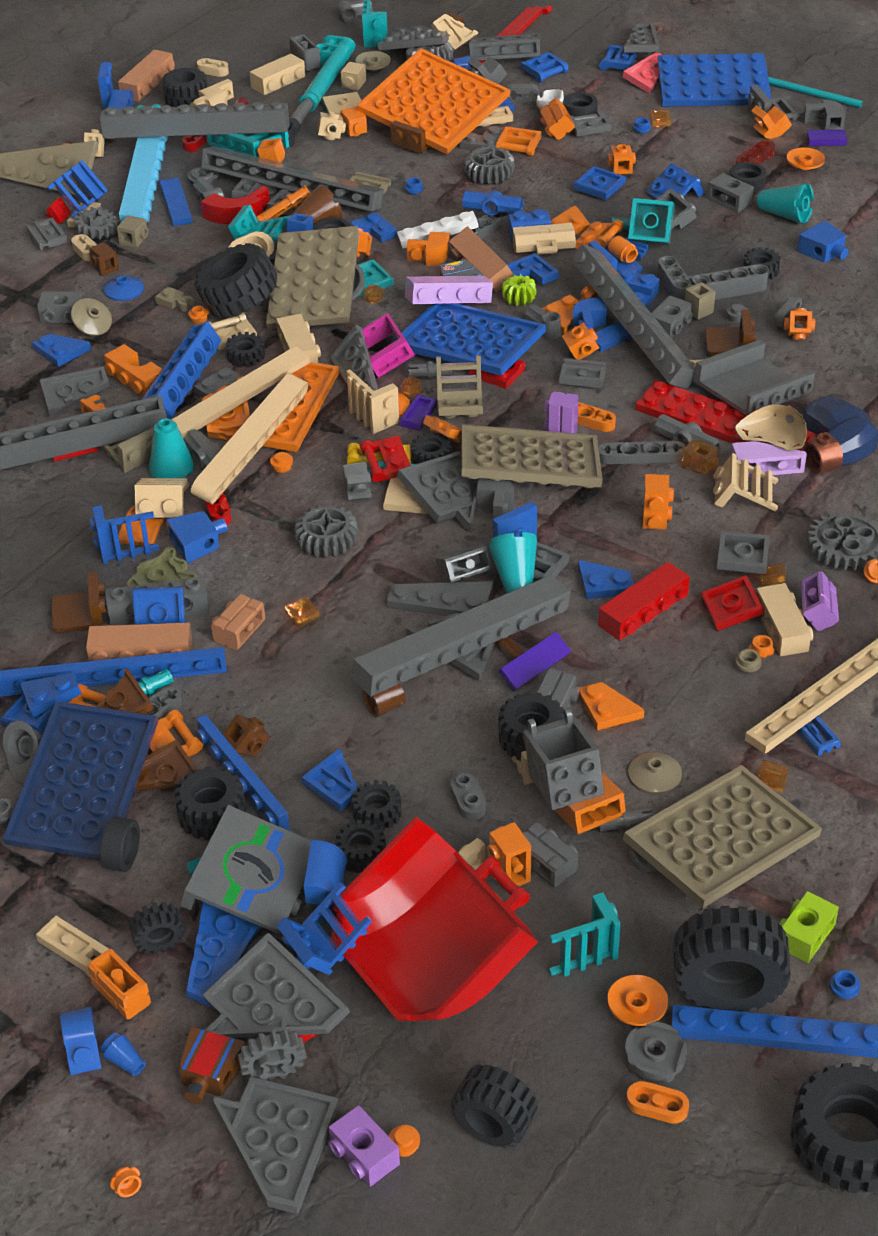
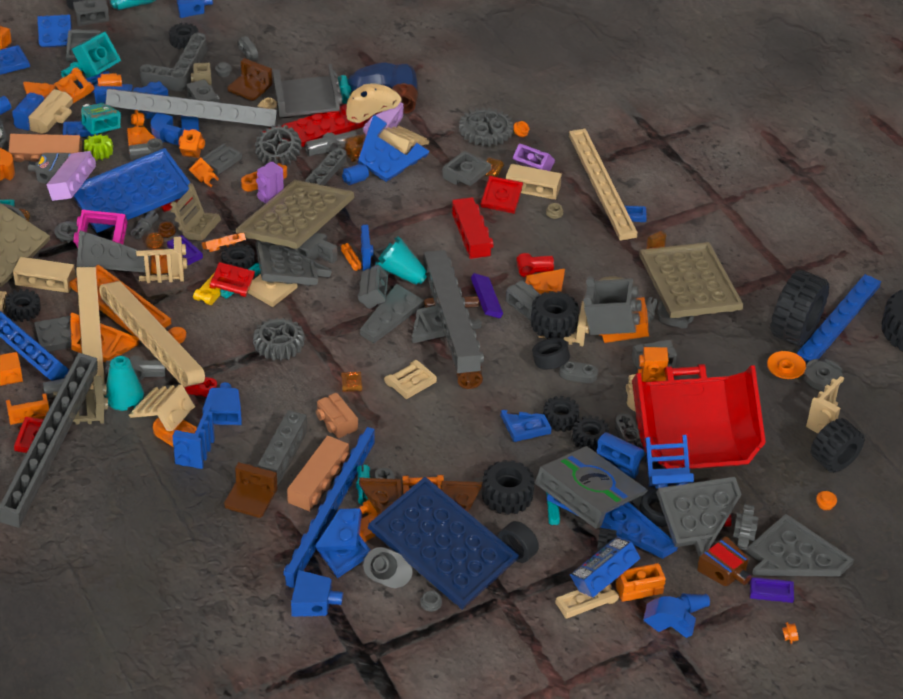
camera: 65 degrees left, 0 degrees up
olive tile [126,547,198,586] -> none
blue plate [132,586,186,625] -> none
blue plate [196,714,290,831] -> none
reddish brown brick [222,714,271,757] -> none
medium lavender brick [329,1105,400,1187] -> none
dark grey brick [343,462,372,501] -> none
teal plate [549,892,621,977] -> none
blue wing [578,561,634,599] -> none
orange plate [627,1081,689,1124] -> none
orange brick [643,474,674,530] -> none
orange plate [749,635,775,658] -> none
lime brick [779,891,839,963] -> none
orange brick [784,308,815,340] -> none
none -> teal torso [81,103,121,135]
none -> reddish brown plate [158,221,176,238]
none -> orange plate [189,157,219,187]
none -> dark grey gear [255,124,302,165]
none -> teal pin [338,75,351,104]
none -> blue brick [342,164,369,185]
none -> blue wing [358,115,429,182]
none -> tan plate [384,360,437,399]
none -> red piece [516,253,554,277]
none -> black tyre [532,338,570,369]
none -> blue brick [570,536,641,597]
none -> dark purple tile [750,577,794,603]
none -> tan plate [806,376,844,433]

